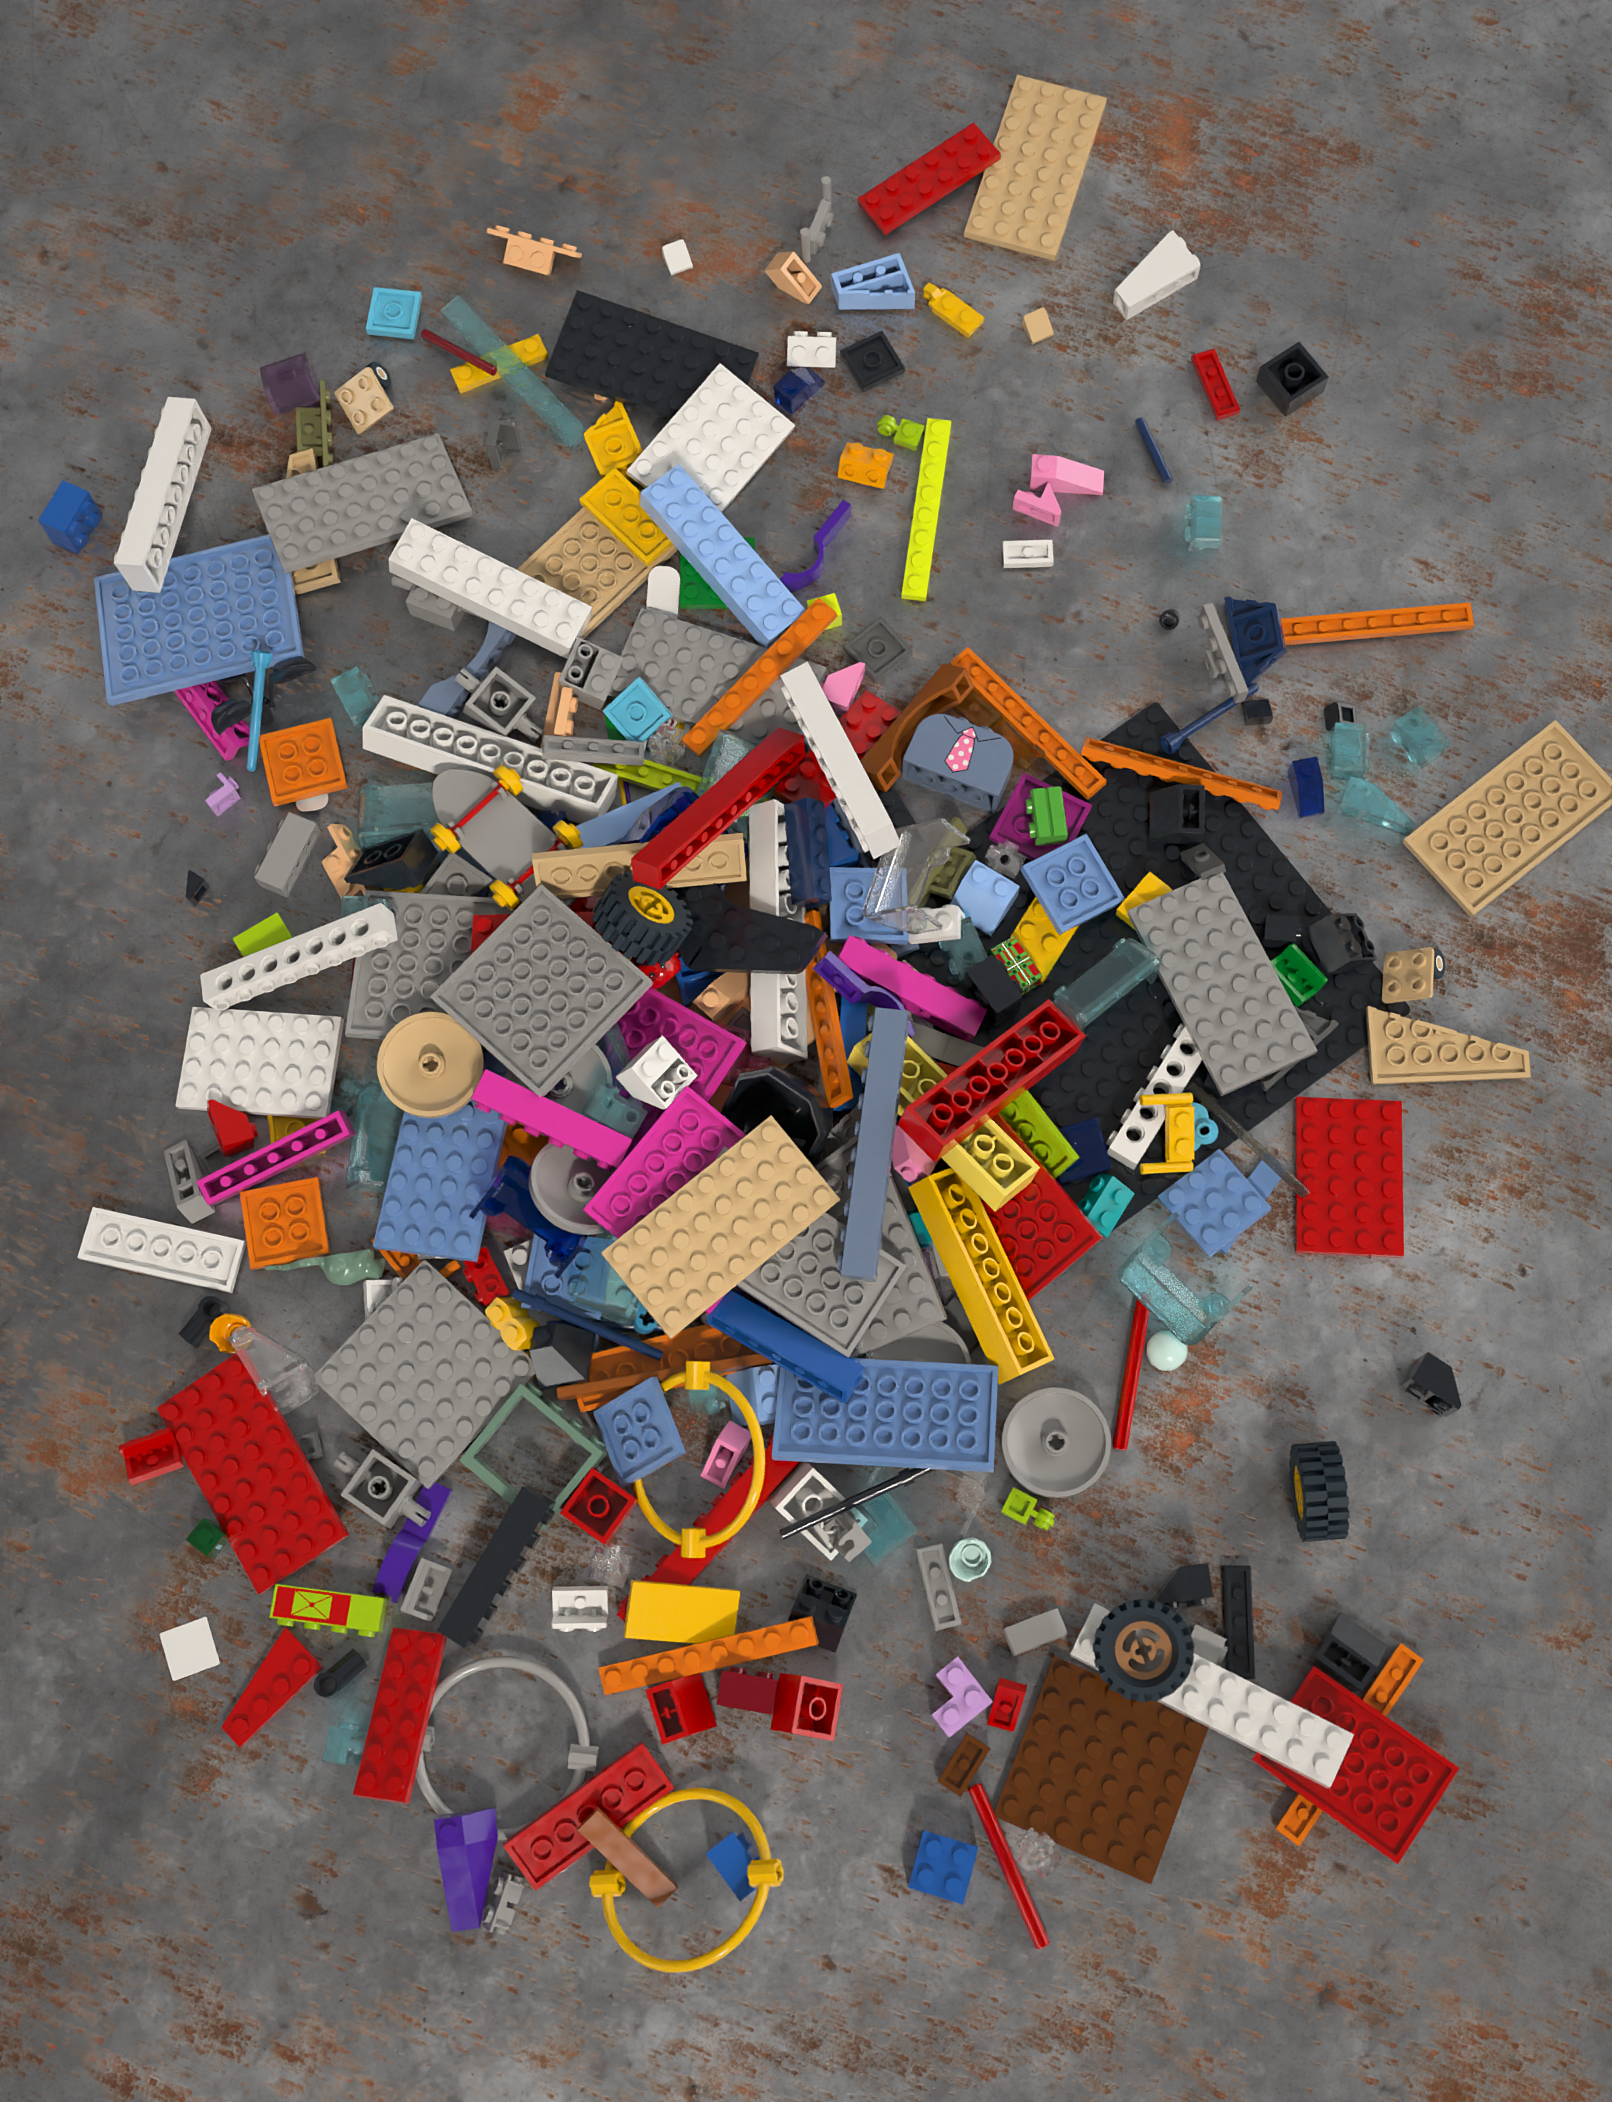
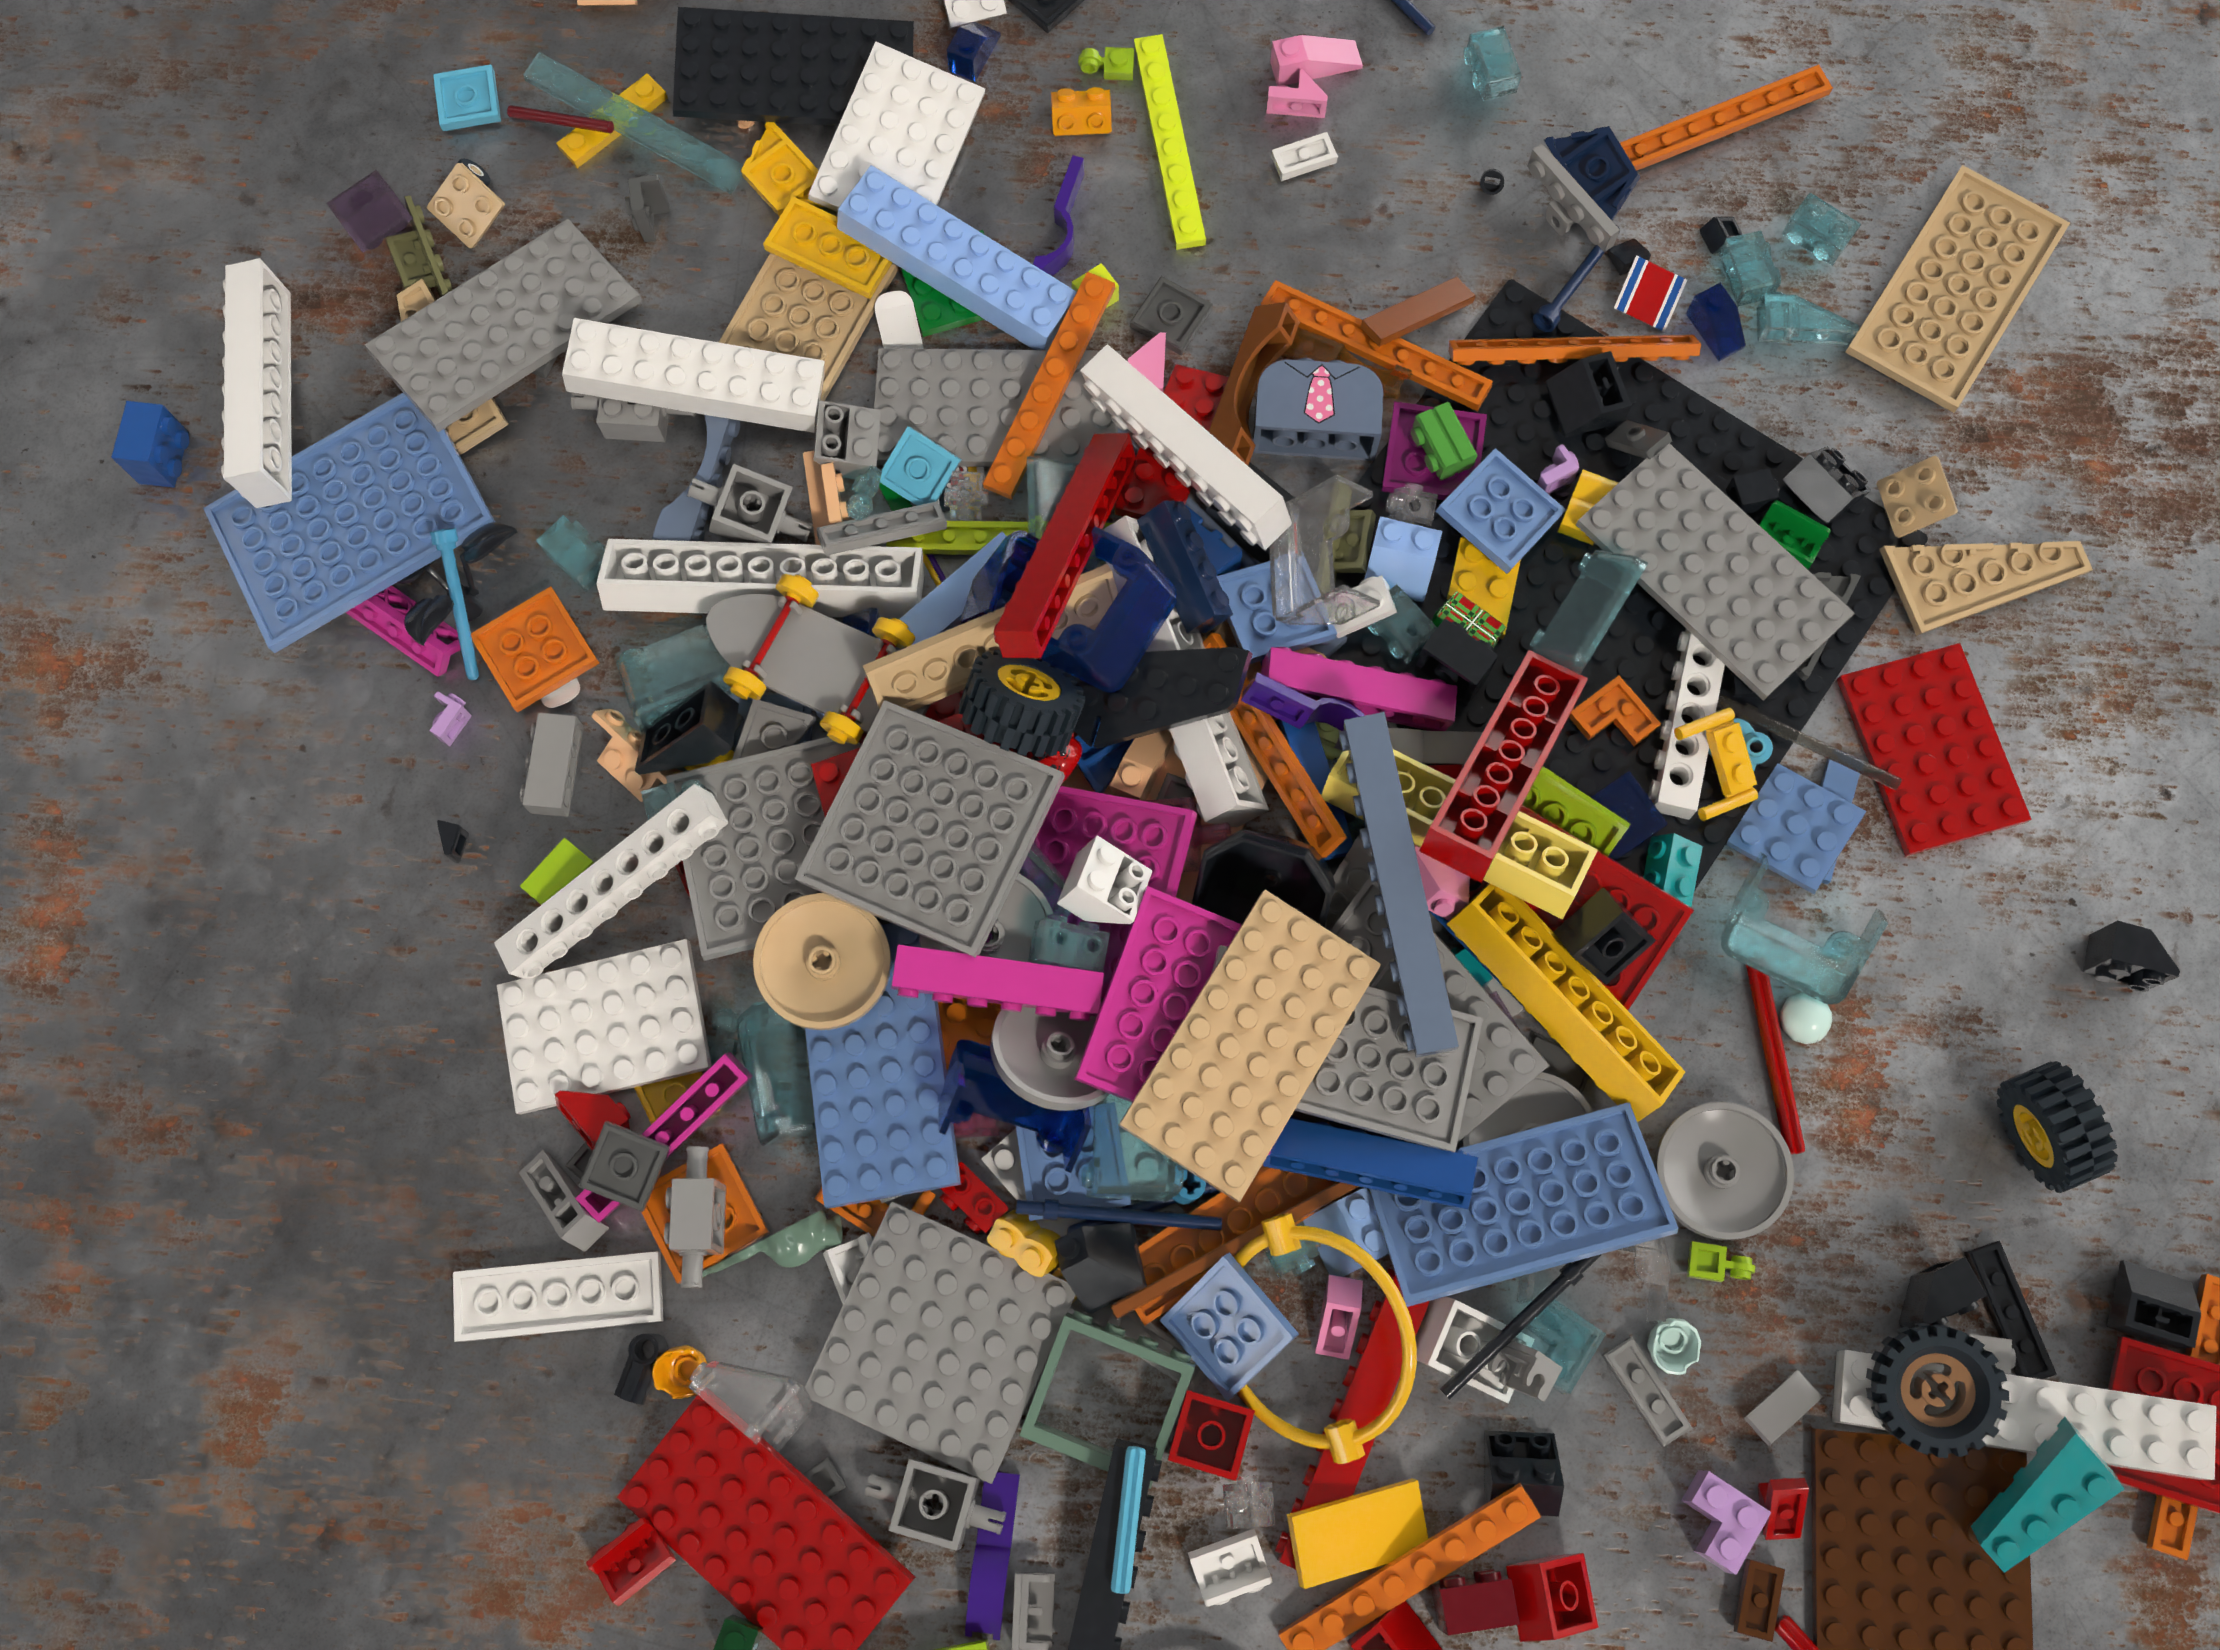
camera: 20 degrees left, 0 degrees up
none -> dark grey tile [579,1121,671,1212]
none -> light grey brick [664,1146,726,1288]
none -> clear light blue plate [847,465,882,520]
none -> clear blue windscreen [1040,526,1177,692]
none -> medium azure axle [1111,1446,1146,1594]
none -> dark orange tile [1361,276,1476,347]
none -> lavender bracket [1537,444,1579,494]
none -> black slope [1553,887,1656,985]
none -> orange plate [1569,675,1661,746]
none -> sticker [1614,255,1687,332]
none -> teal wedge [1971,1416,2125,1573]

